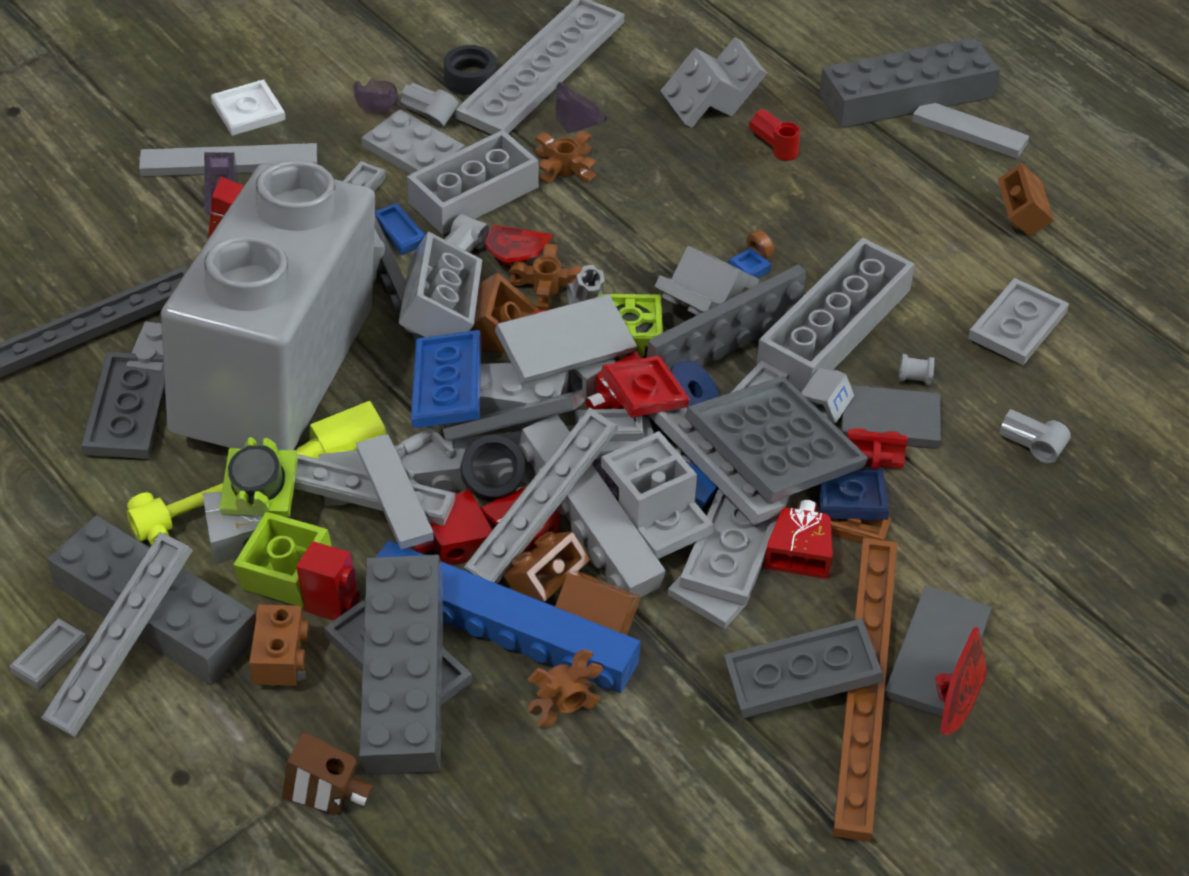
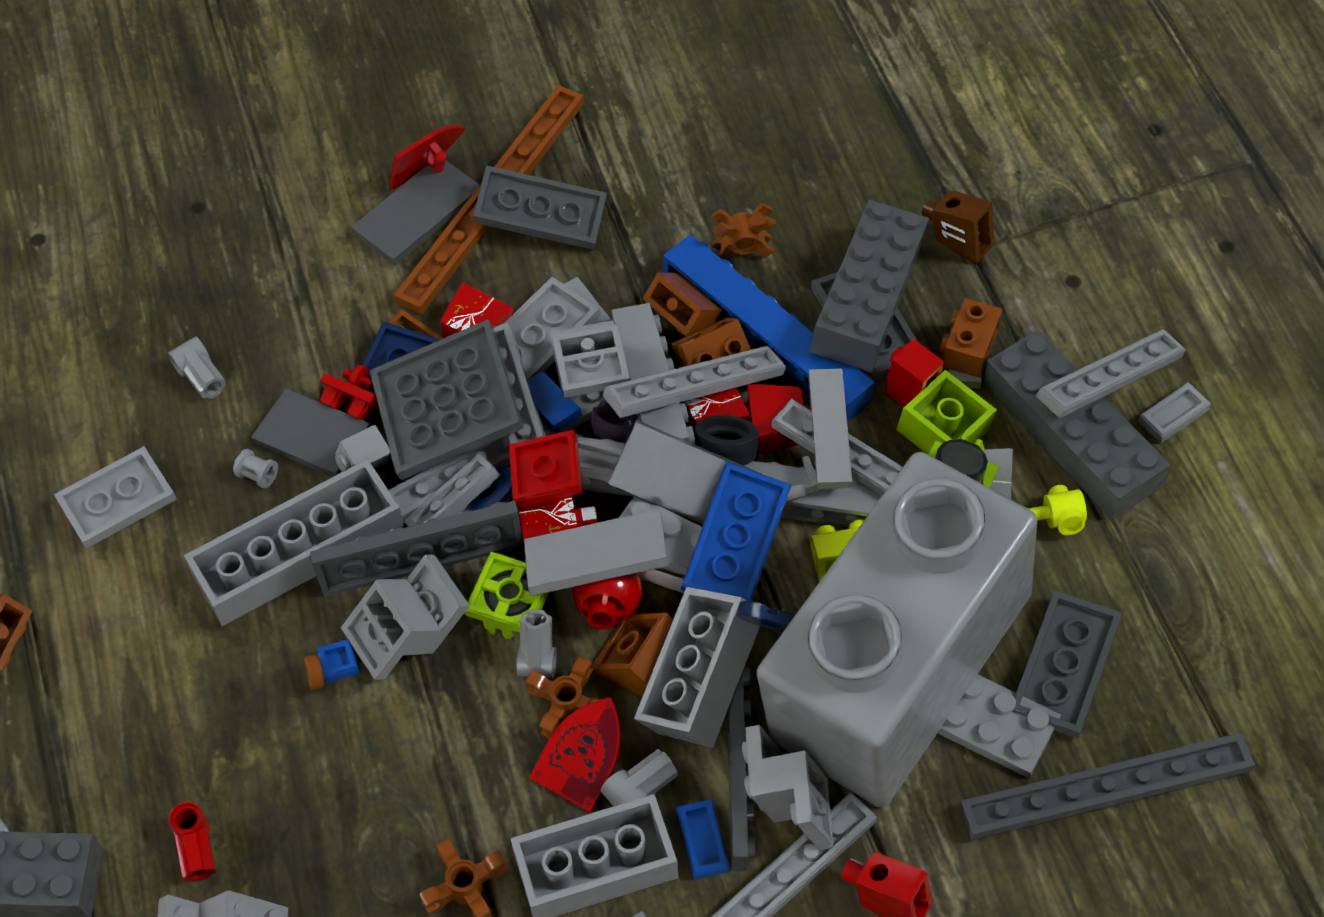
camera: 155 degrees left, 10 degrees up
none -> light grey plate [404,453,500,527]
none -> dark blue tile [736,601,796,633]

